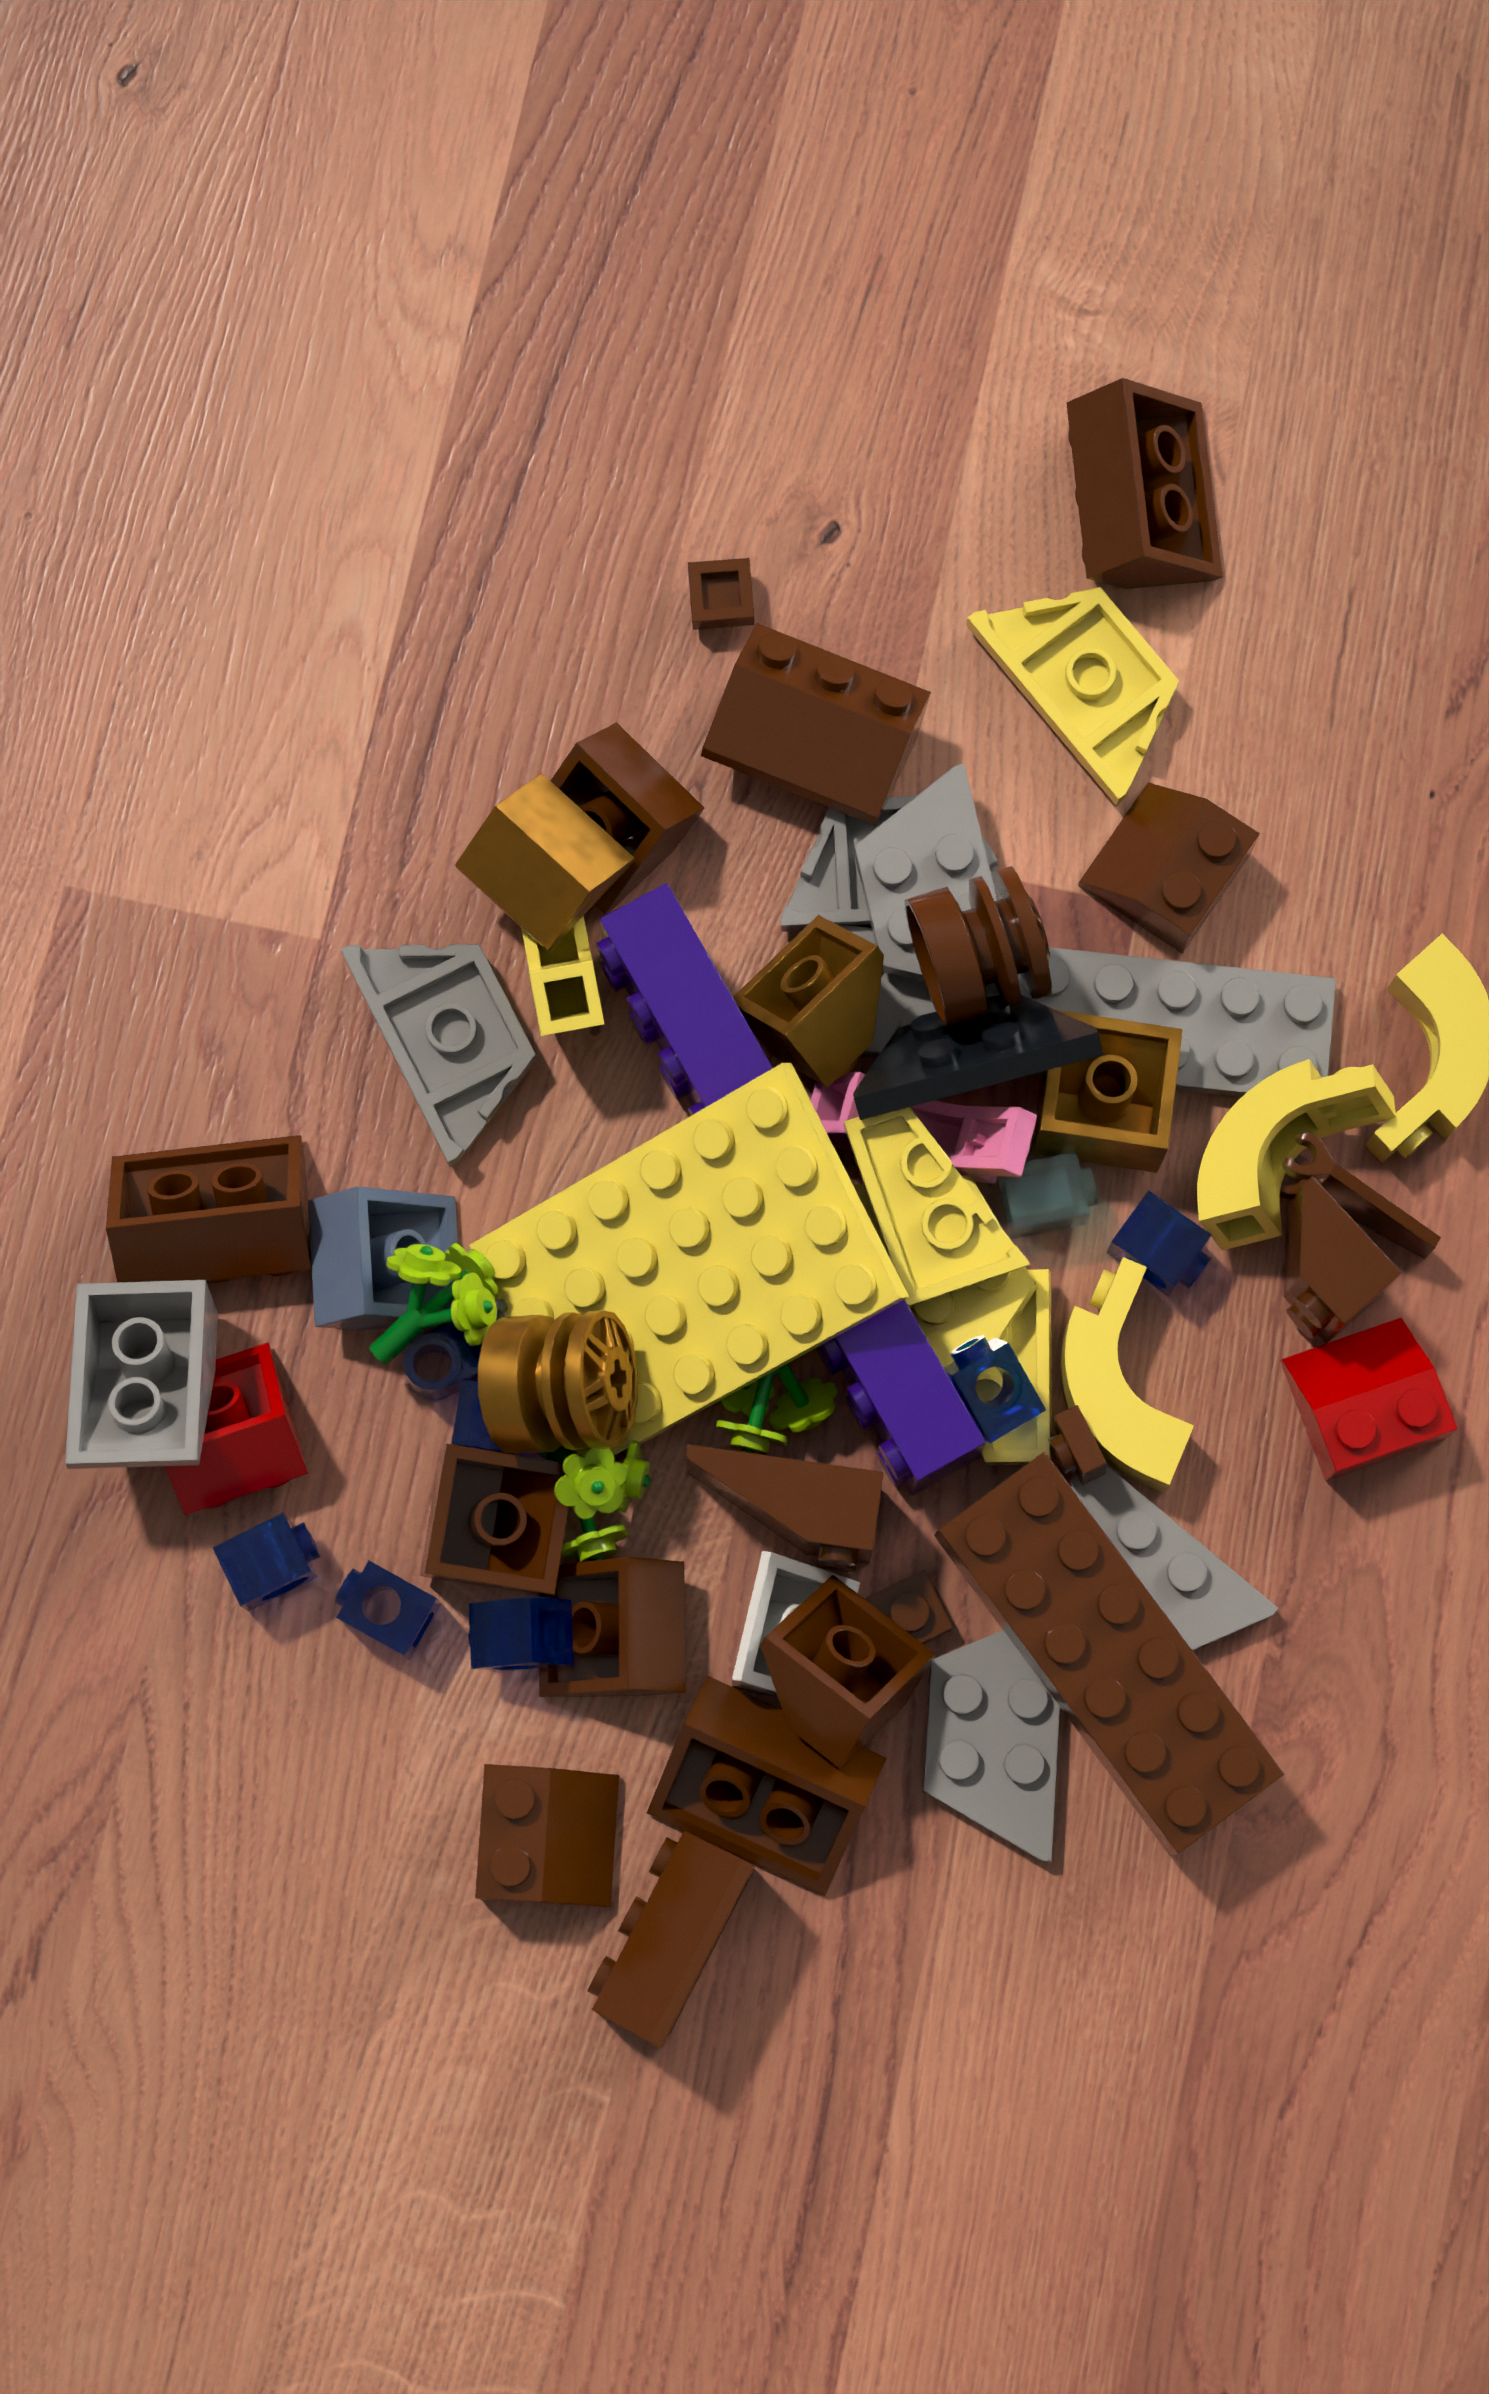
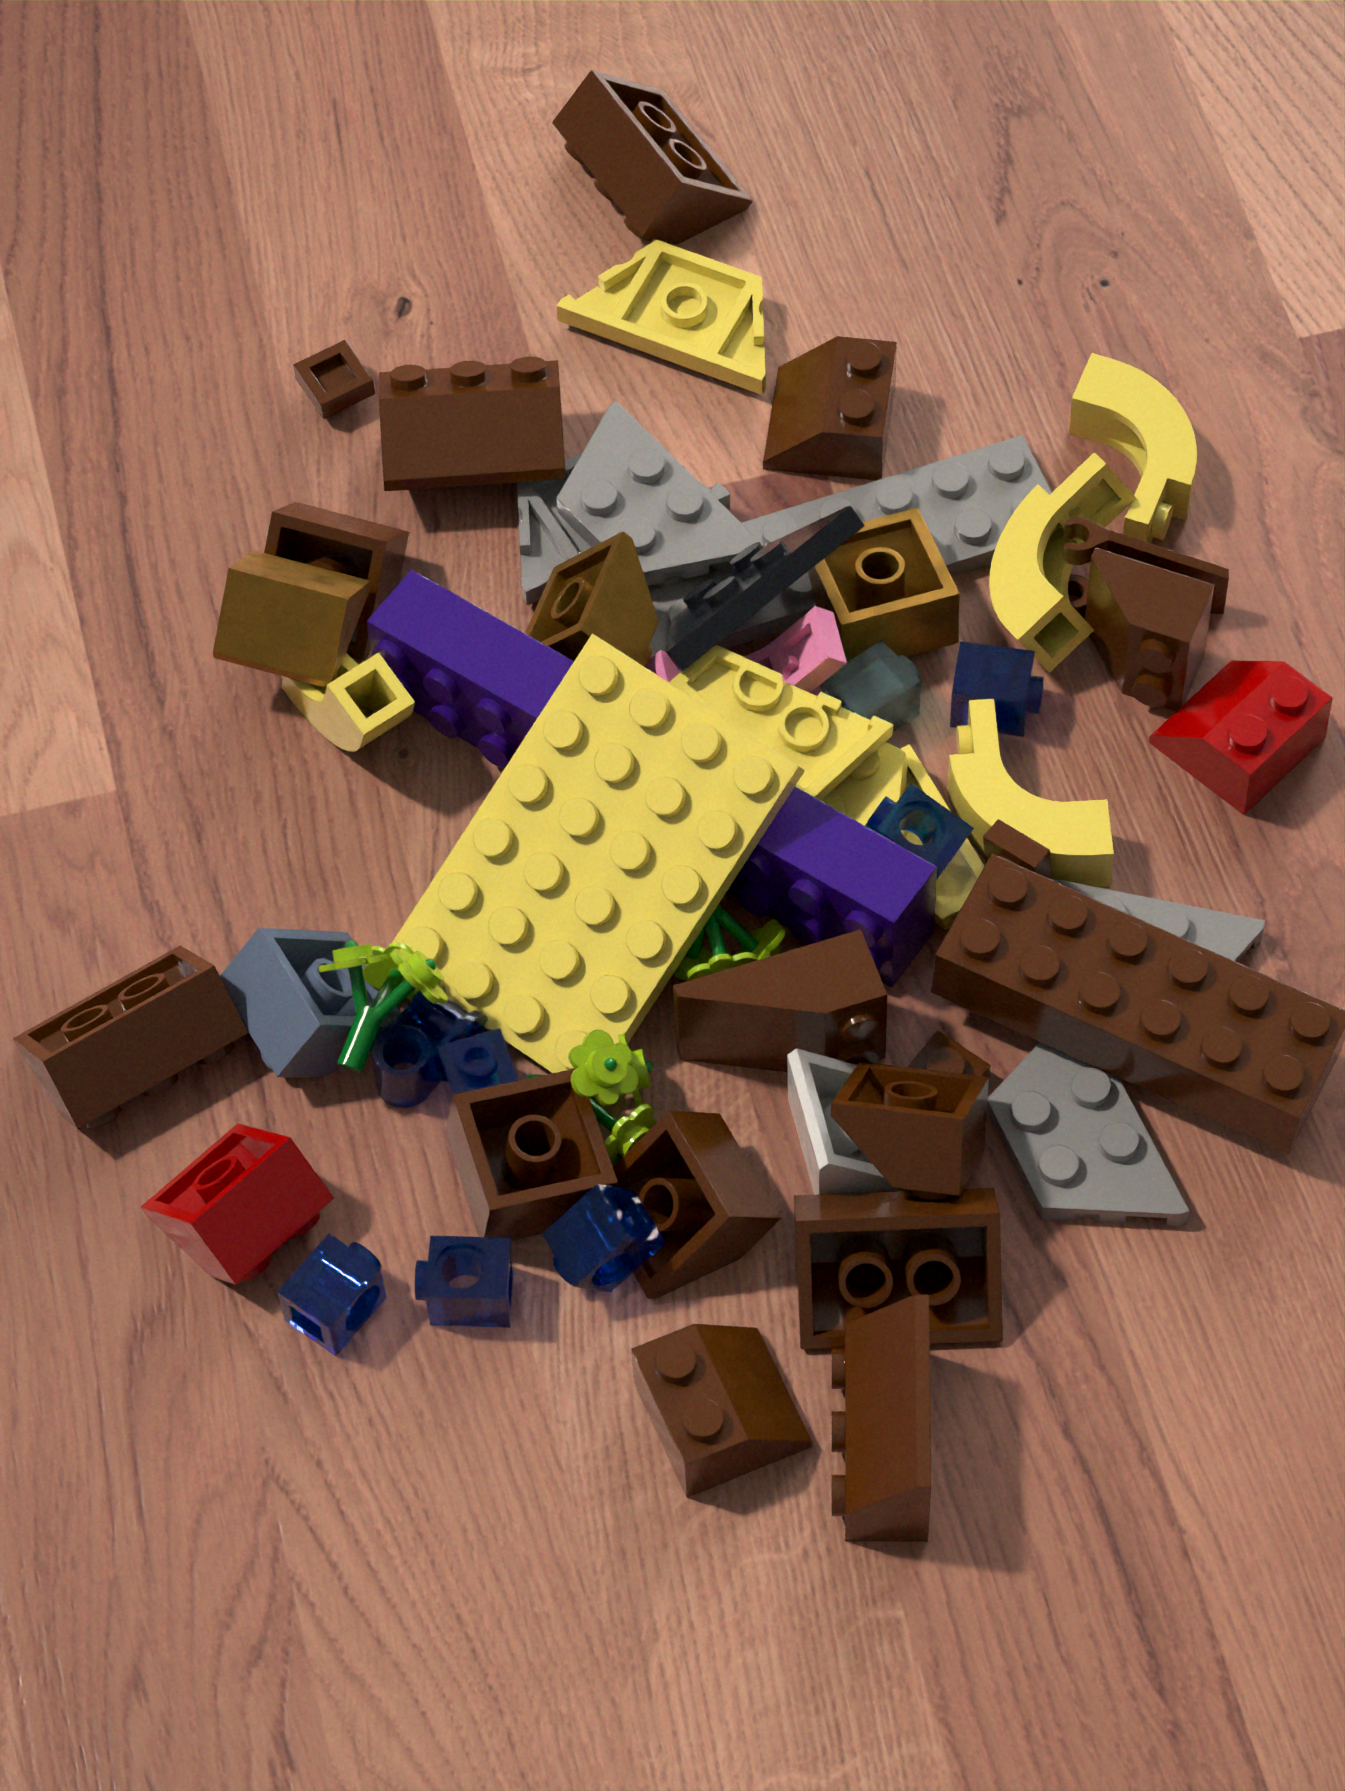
camera: 25 degrees left, 20 degrees down
light grey slope [65,1280,218,1469] -> none
light grey wing [340,944,537,1167] -> none
pearl gold wheel [478,1310,638,1454] -> none
reddish brown wheel [904,866,1052,1027] -> none

